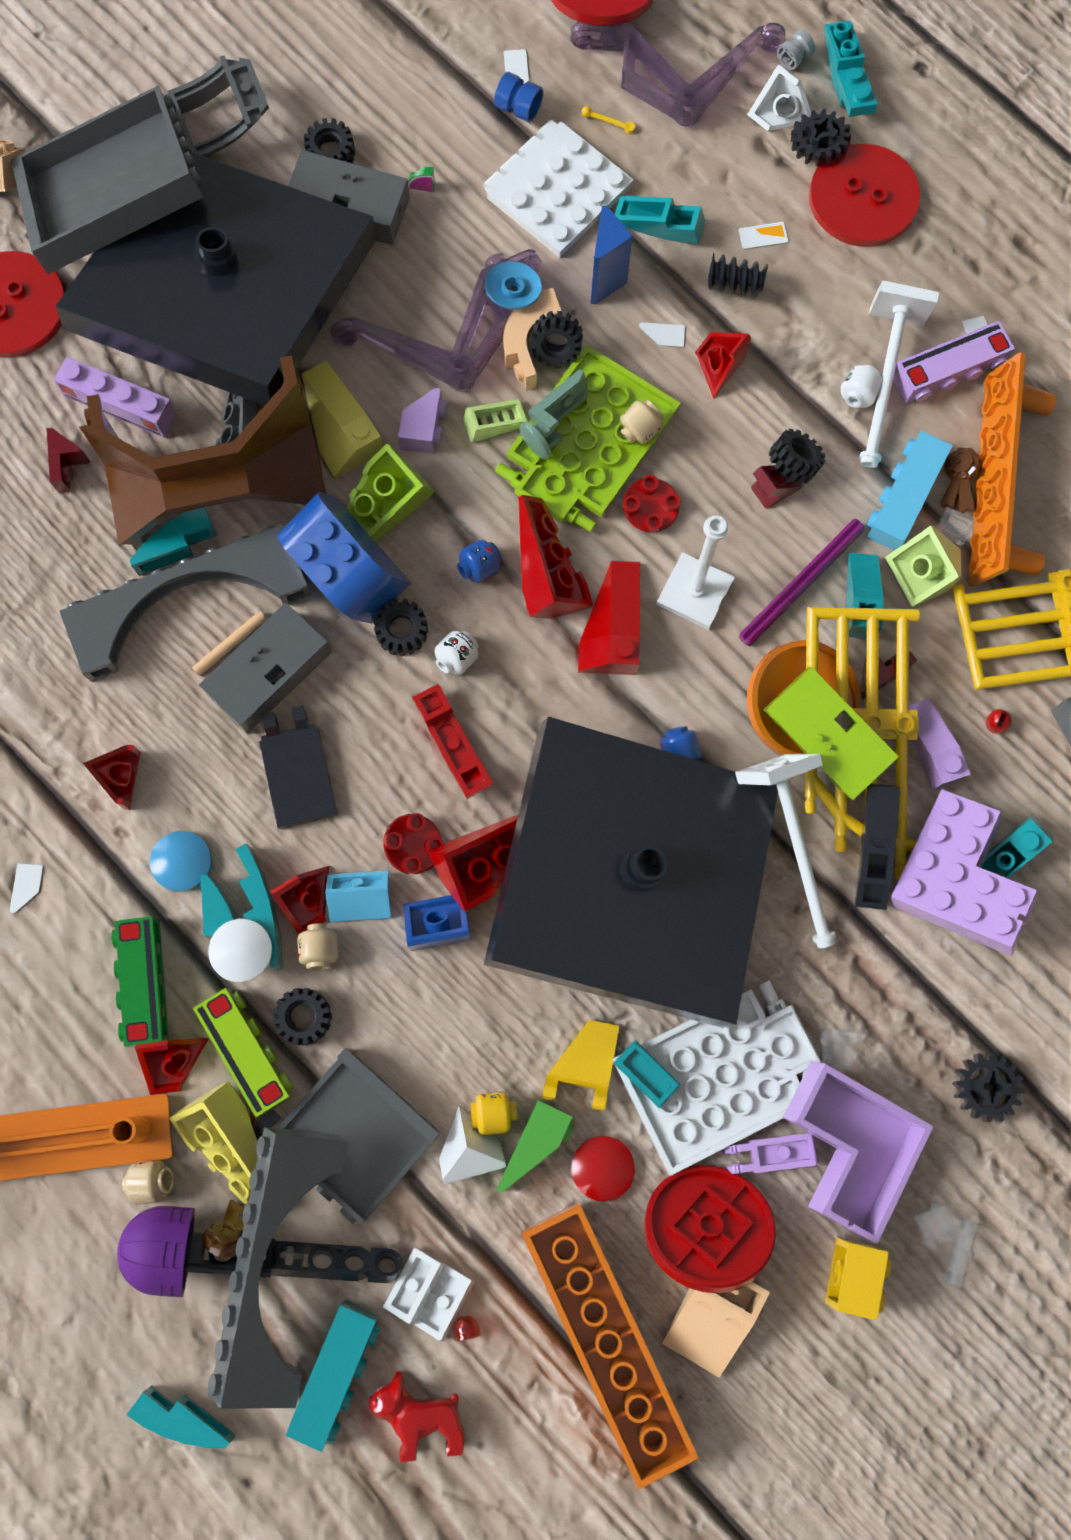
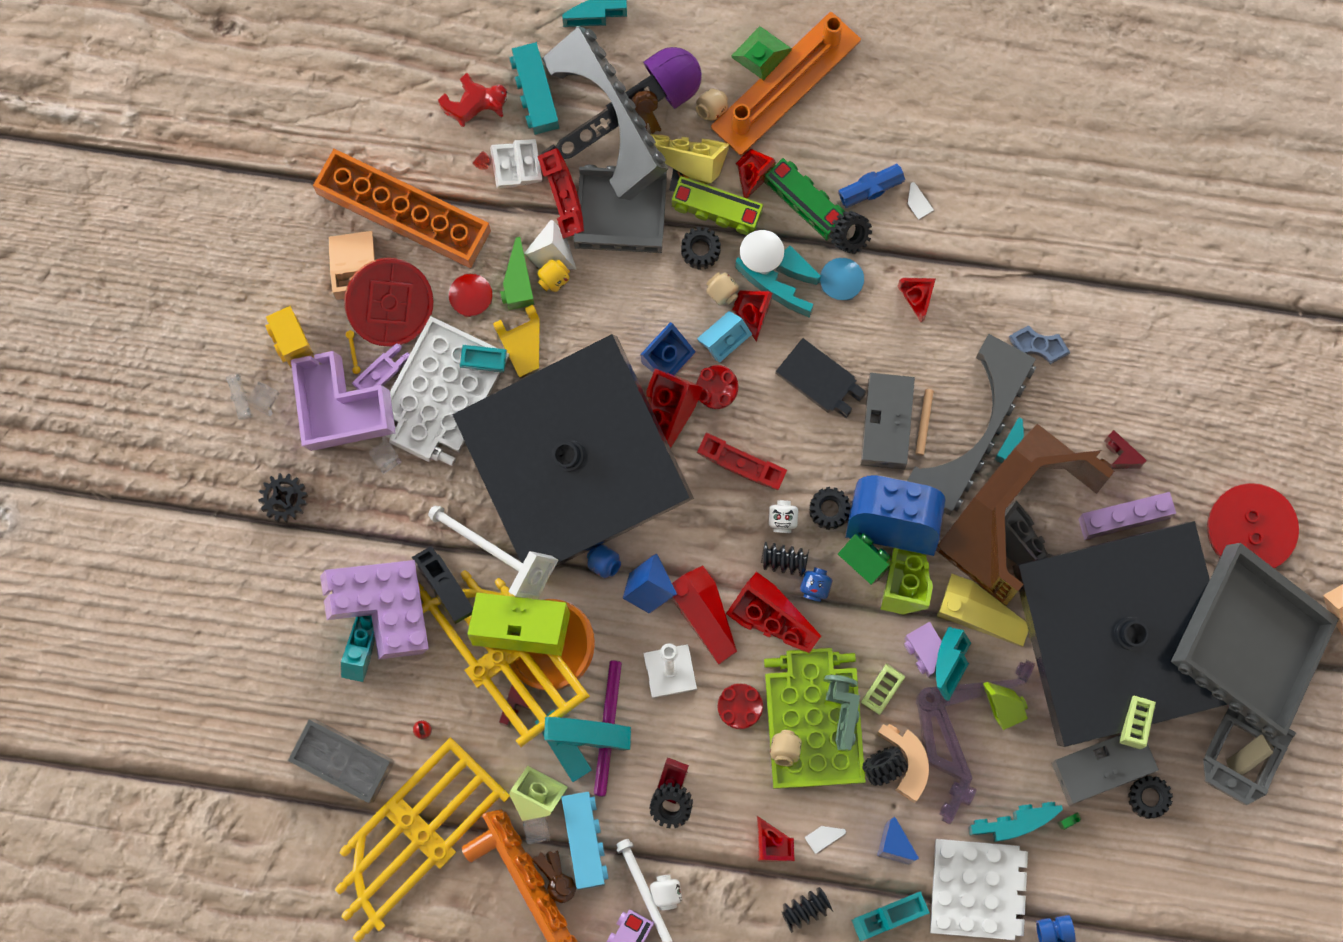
camera: 145 degrees right, 0 degrees up
dark azure dish [485,261,542,310] -> none
lavender slope [908,699,971,791] -> none
none -> yellow hinge [346,330,361,374]
none -> red slope [537,148,584,239]
none -> teal slope [544,717,631,751]
none -> blue slope [623,554,677,613]
none -> green slope [731,26,792,81]
none -> black piece [761,542,809,577]
none -> black tyre [830,211,872,254]
none -> blue piece [838,164,905,208]
none -> green slope [838,532,893,585]
none -> teal slope [936,627,971,701]
none -> teal slope [969,802,1063,842]
none -> lime slope [983,682,1028,730]
none -> sand blue tile [1009,325,1070,365]
none -> yellowish green slope [1120,696,1156,749]
none -> dark tan slope [1226,734,1273,776]

